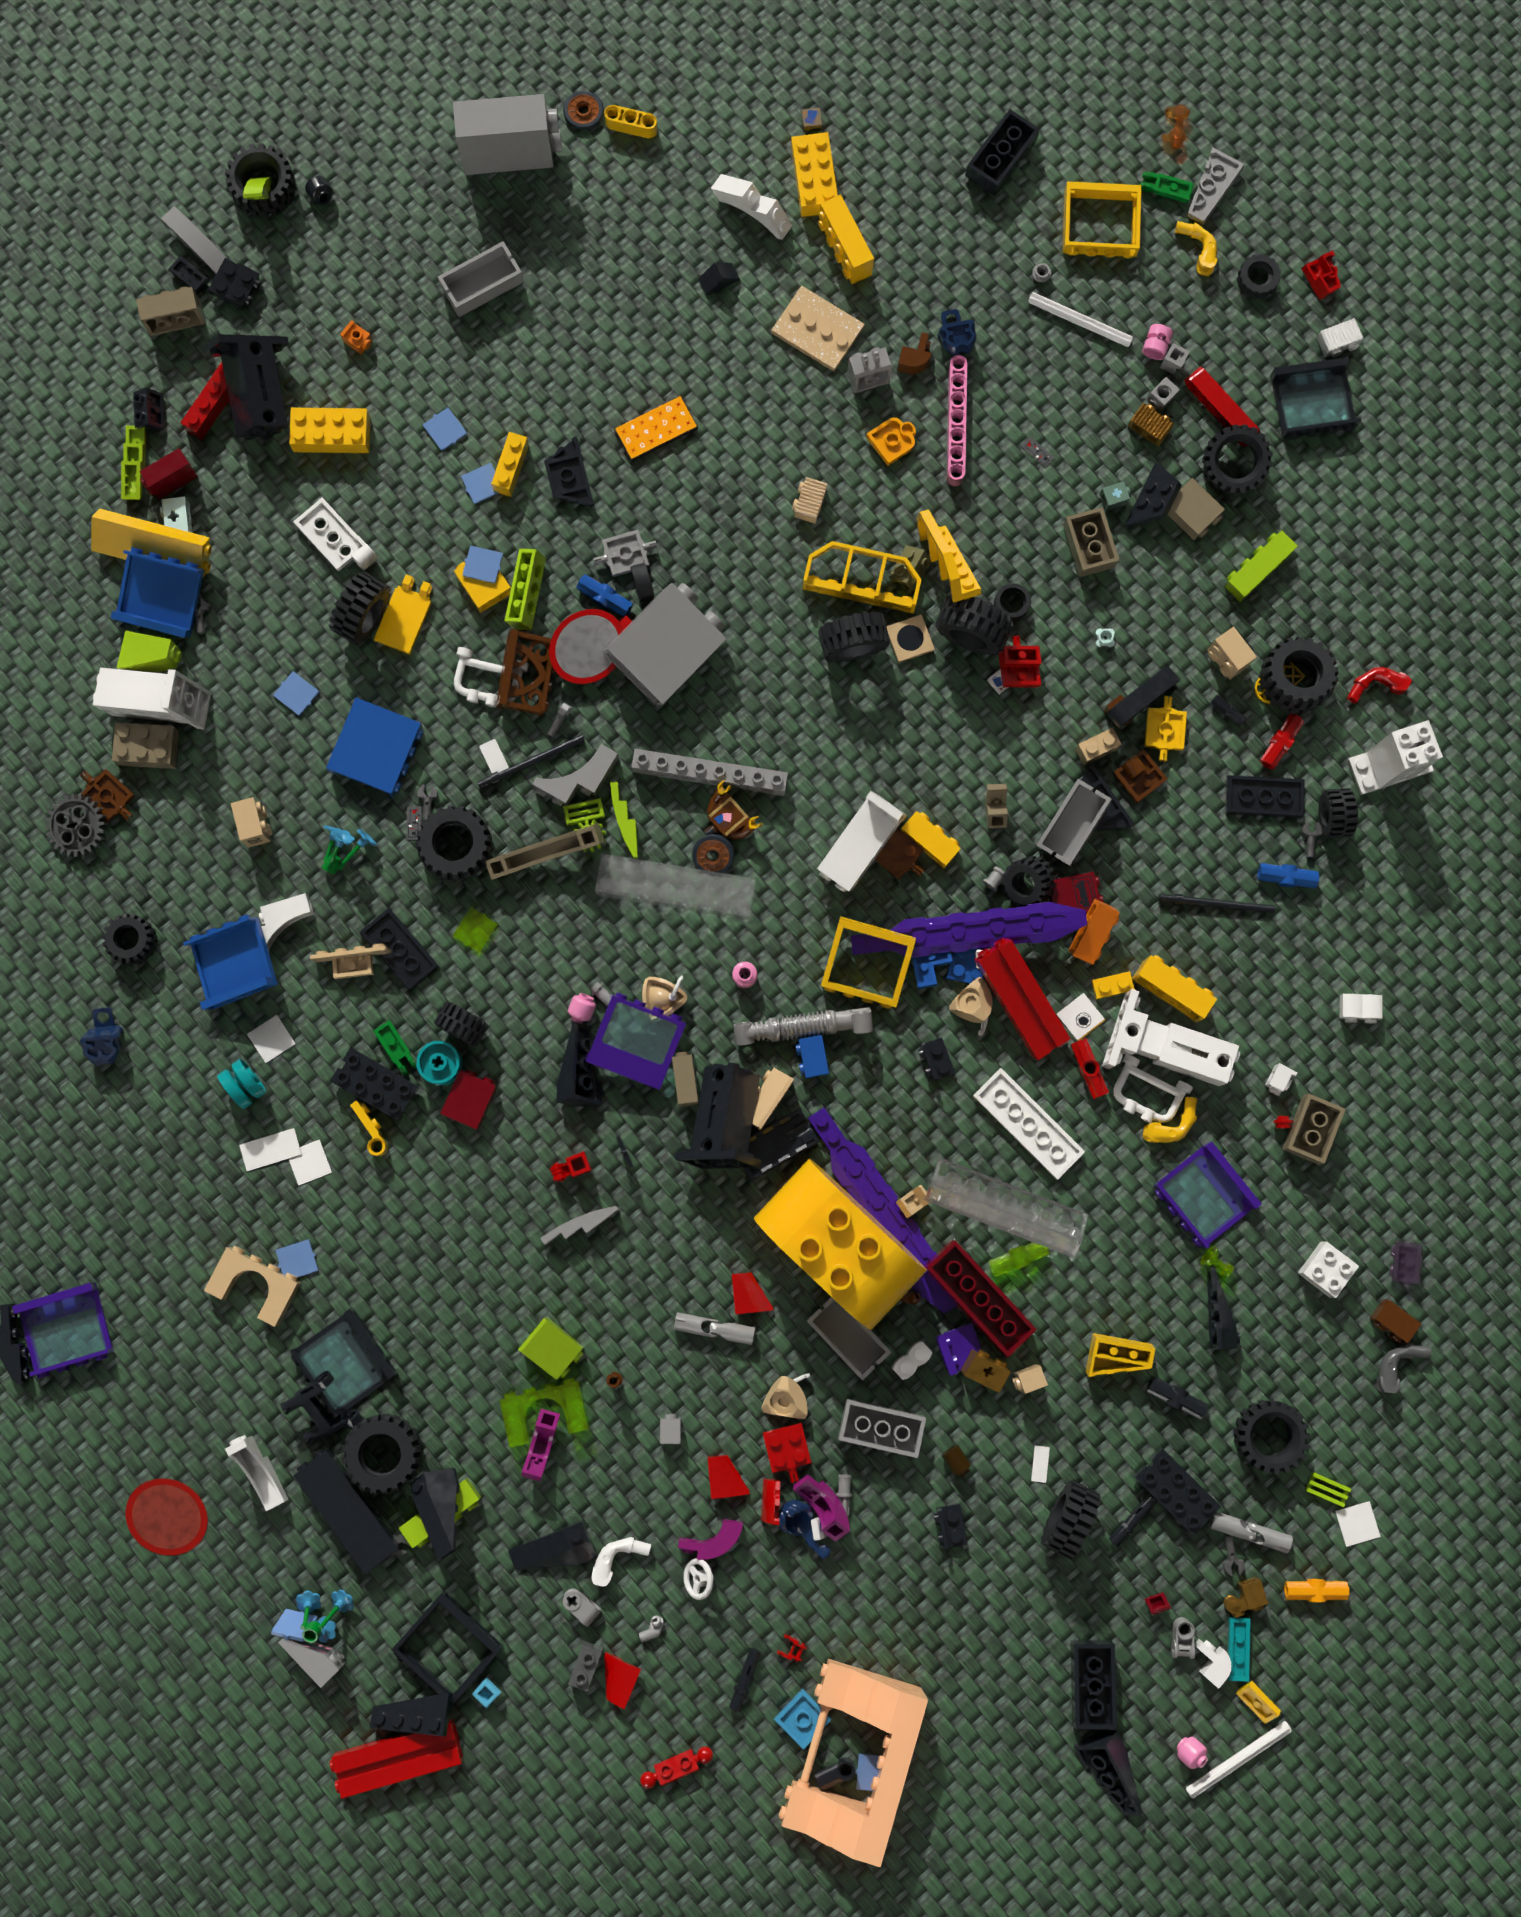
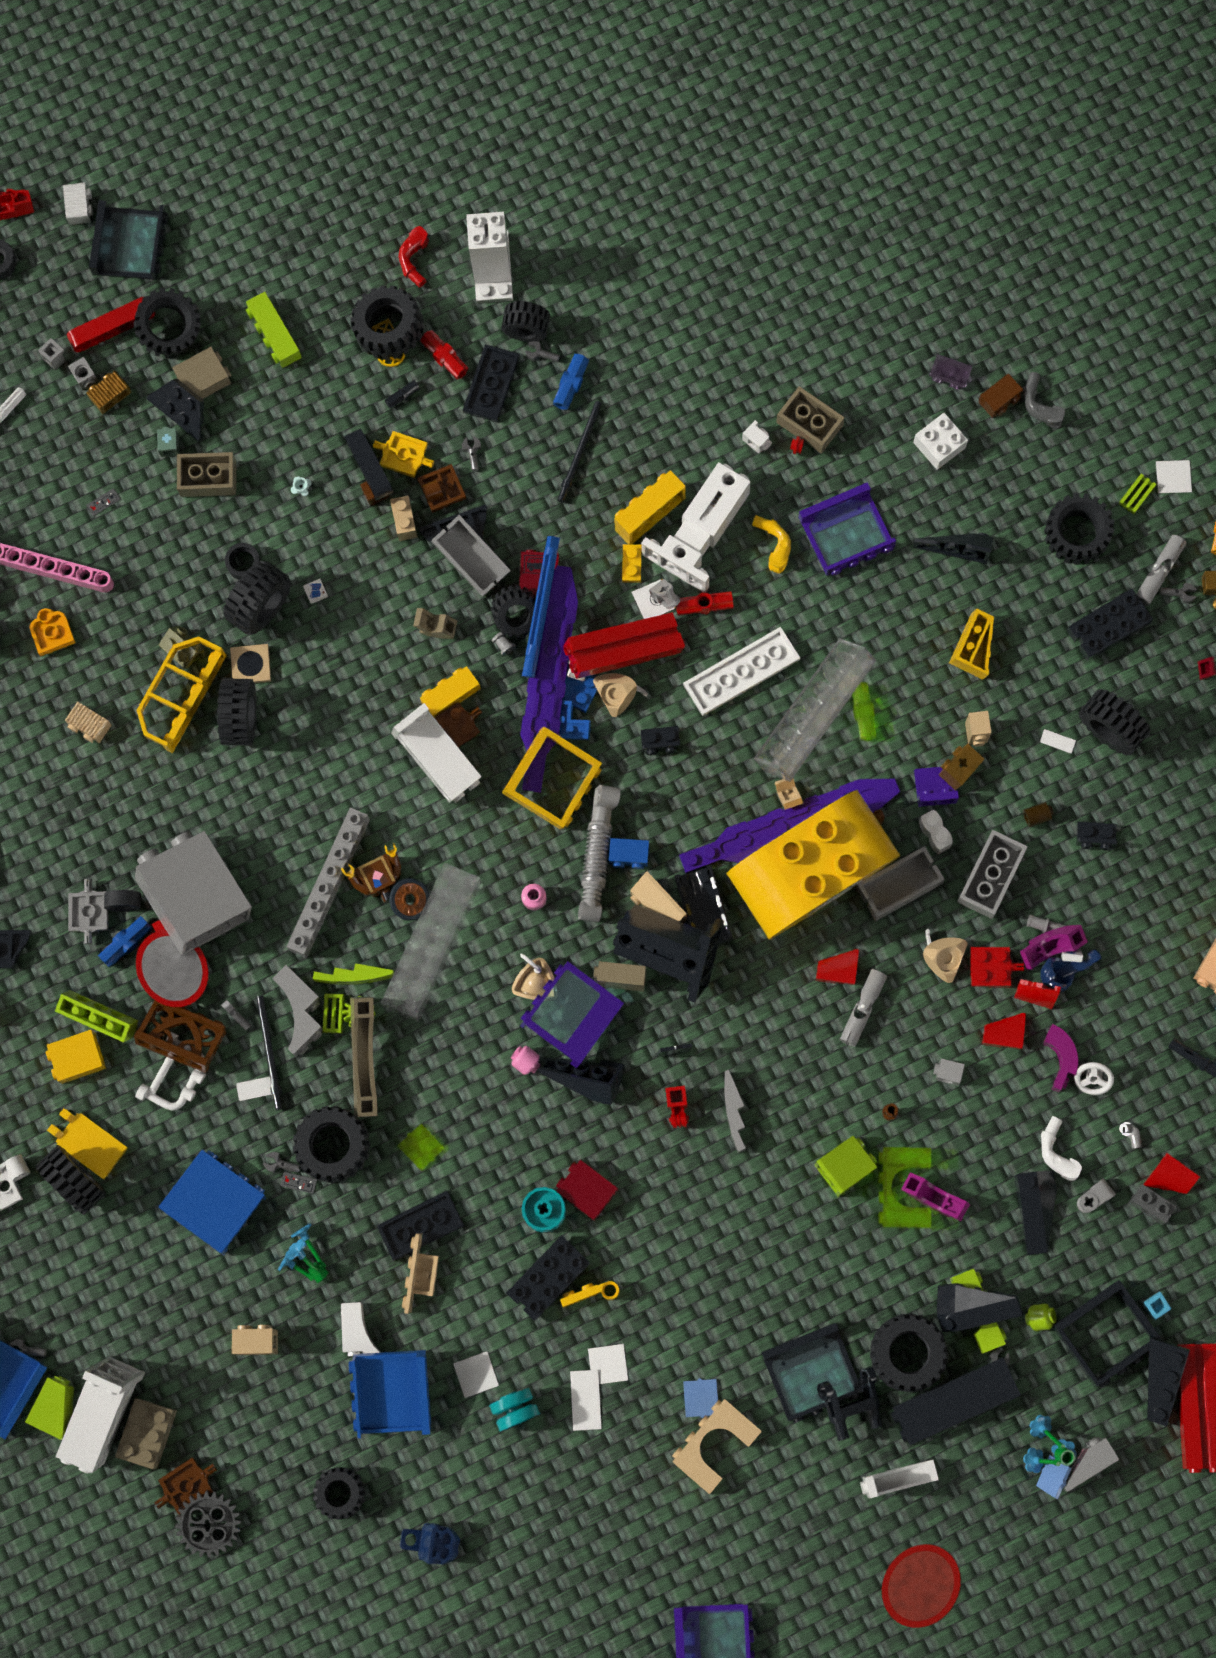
camera: 65 degrees left, 5 degrees down
medium blue piece [273,671,319,716] -> none
green hinge [373,1020,417,1076] -> none
black tyre [434,1002,488,1047] -> none
medium blue piece [463,545,503,584] -> none
light grey pin [590,982,611,1007] -> none
red piece [777,1634,807,1662] -> none
yellow plate [916,509,981,603] -> none
dark red brick [924,1240,1037,1357] -> none
red plate [998,636,1042,687] -> none
orange brick [1068,899,1120,964] -> none
black pin [1108,1493,1158,1547] -> none
white bar [1113,1054,1193,1123] -> none
bright pink wheel [1142,324,1173,360] -> none
black piece [1146,1376,1208,1420] -> none
clear neon green piece [1200,1246,1234,1279] -> none
tan brick [1207,626,1257,680] -> none
white brick [1340,994,1382,1024] -> none
none -> flat silver bar [462,436,481,471]
none -> blue piece [522,536,560,678]
none -> light grey piece [649,579,680,609]
none -> lime head [1025,1303,1057,1331]

